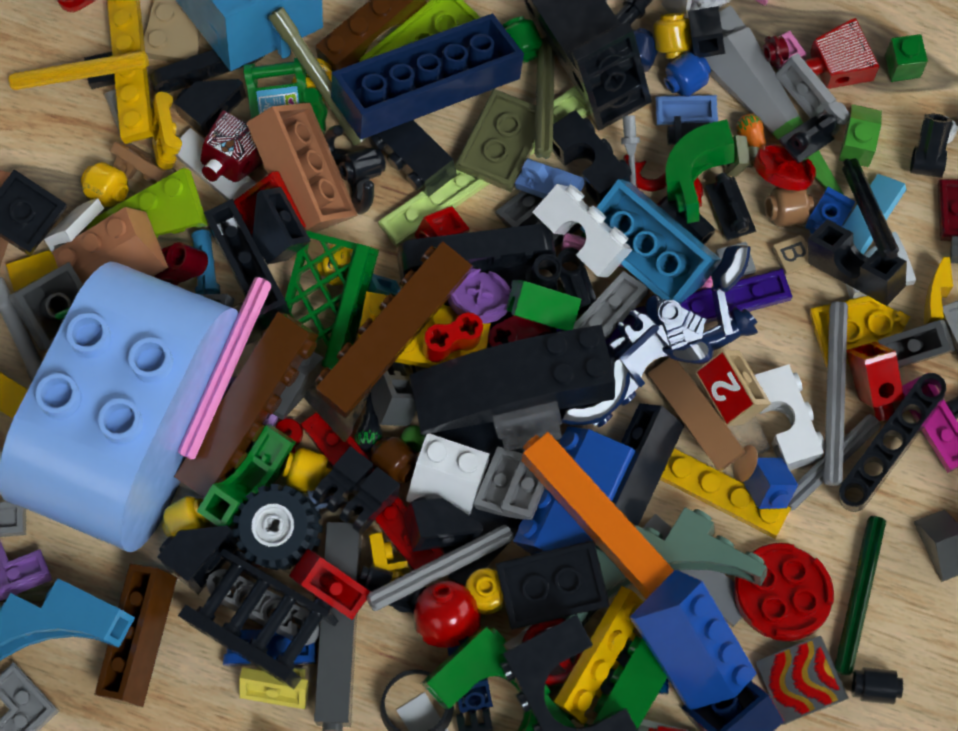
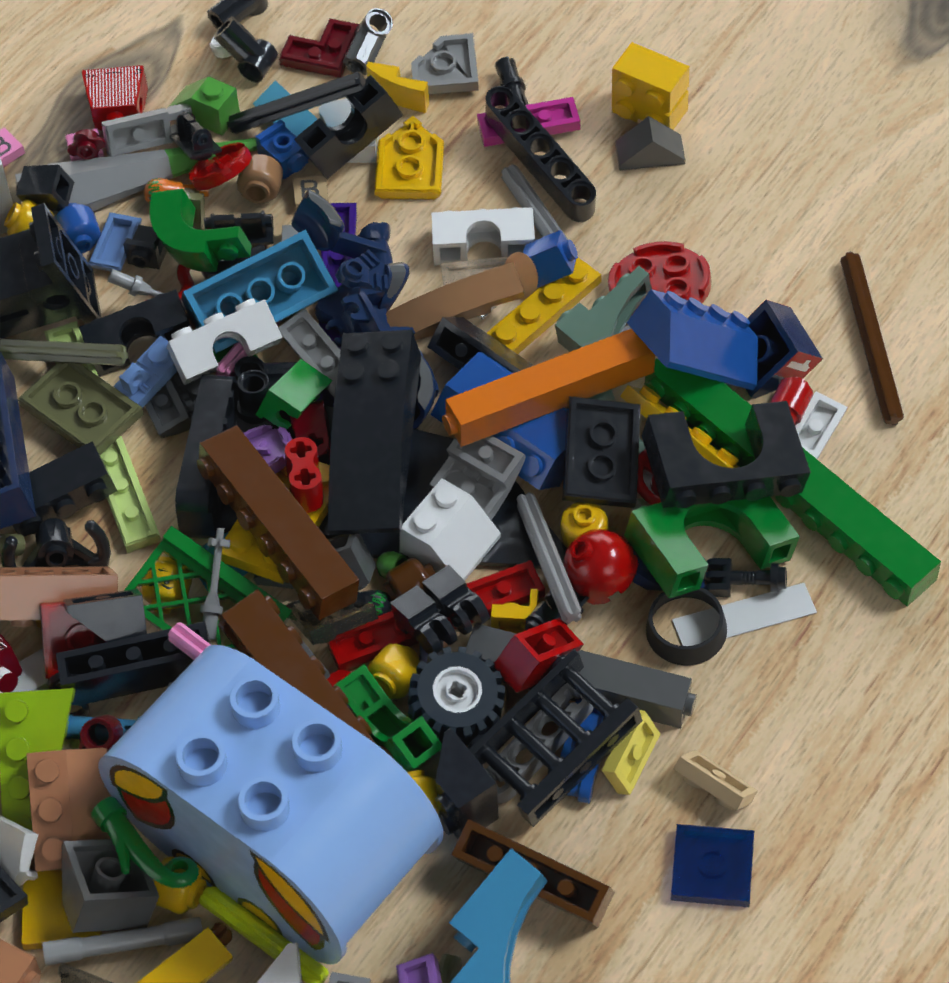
camera: 75 degrees left, 15 degrees down
black slope [403,497,483,552] -> none
red bracket [415,206,470,239] -> none
clear slope [492,401,562,451] -> none
brick [695,350,771,426] -> none
slope [755,636,849,725] -> none
light grey axle [824,301,848,486] -> none
dark green axle [835,516,886,676] -> none
red torso [846,341,904,421] -> none
black brick [852,667,903,705] -> none
dark grey slope [878,320,955,368] -> none
green brick [885,34,928,82] -> none
none -> light grey piece [200,528,230,640]

